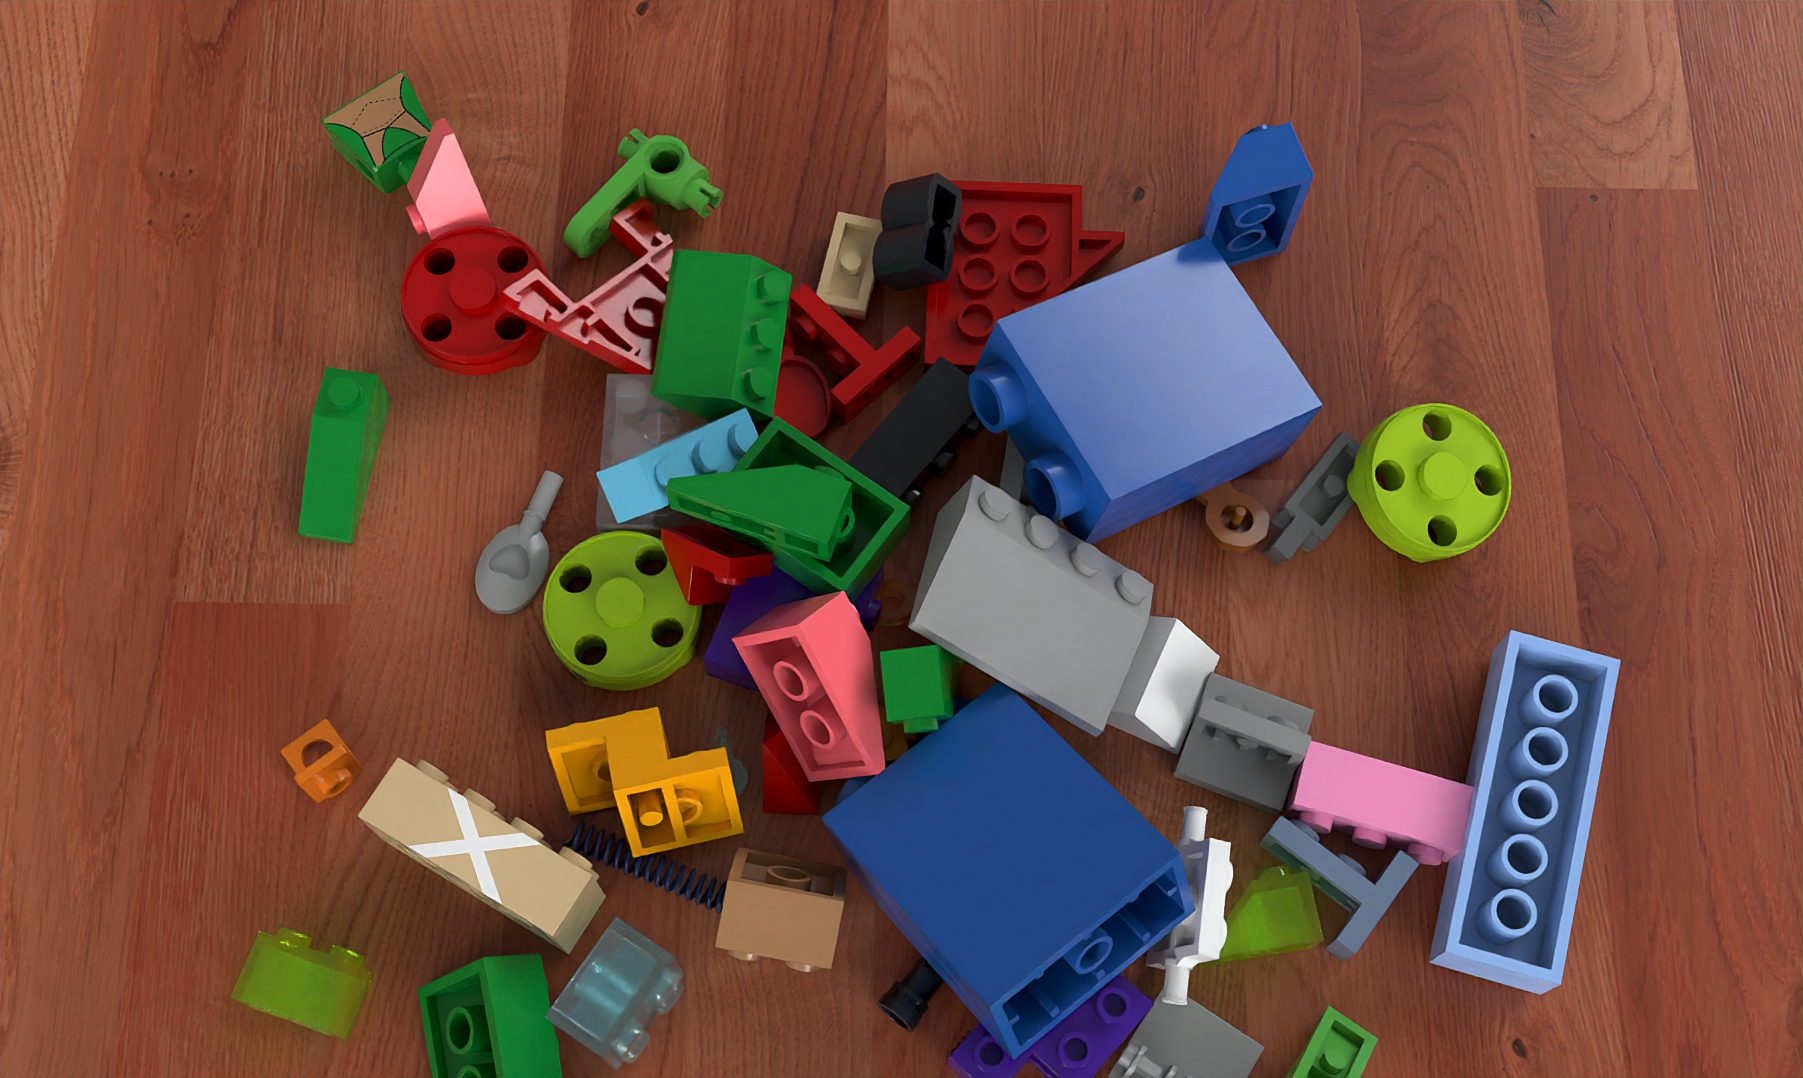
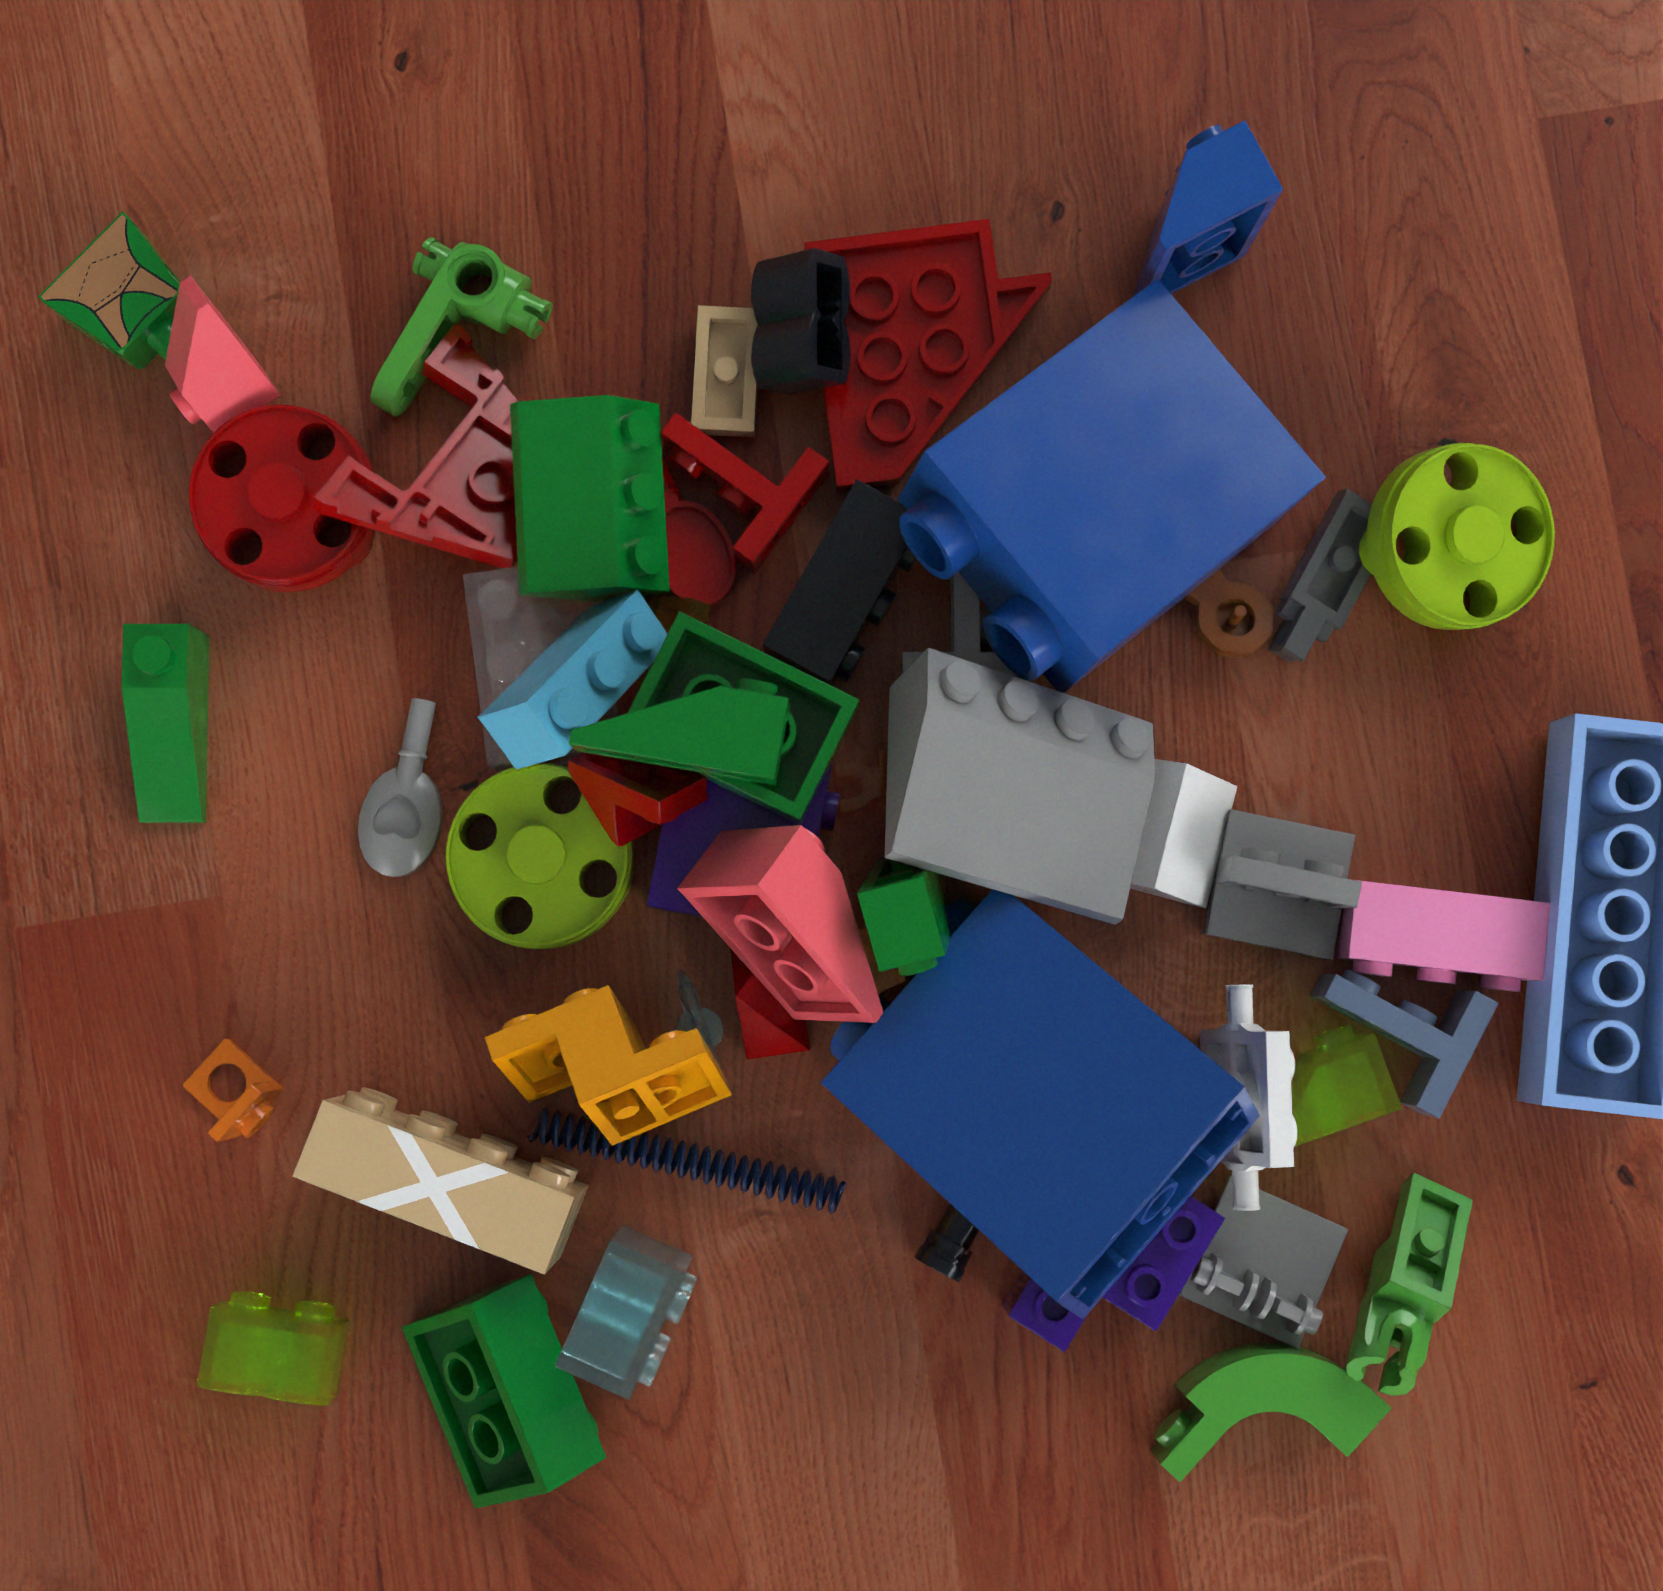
camera: 10 degrees left, 15 degrees up
medium nougat slope [715,847,848,972] -> none

